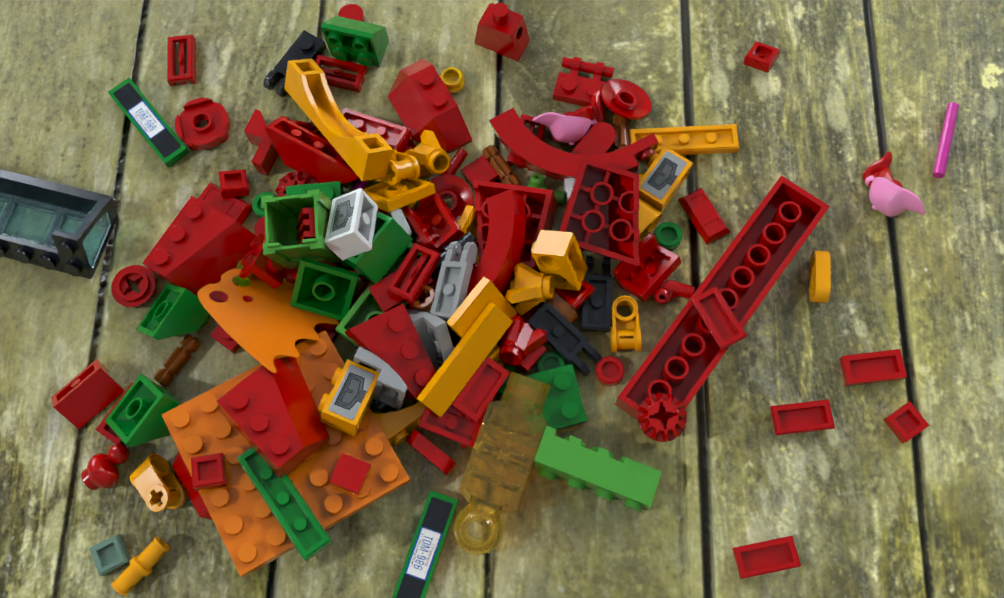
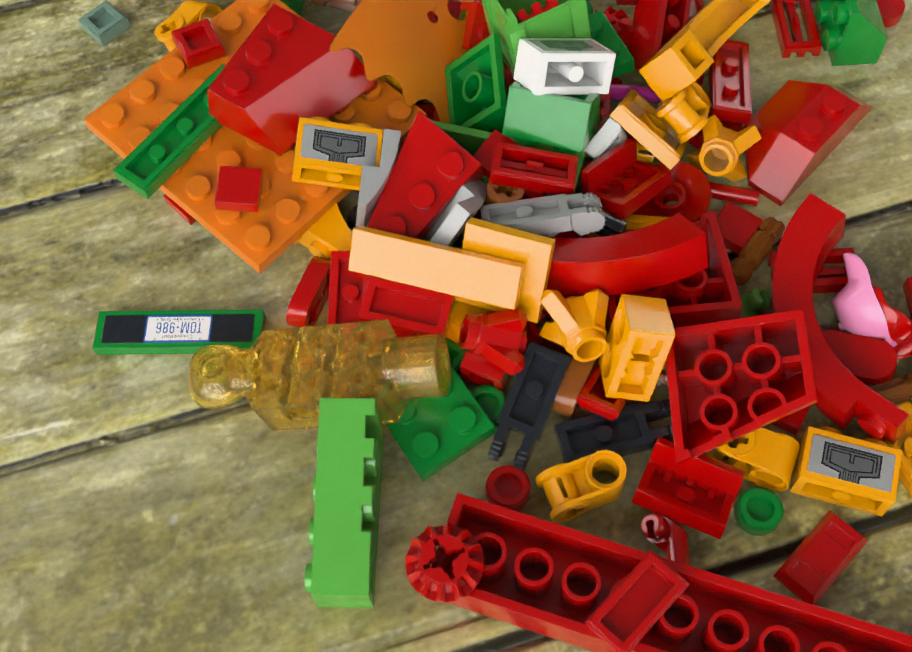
camera: 70 degrees right, 10 degrees down
light orange pin [111,536,170,596] -> none
yellow plate [440,67,465,93] -> none

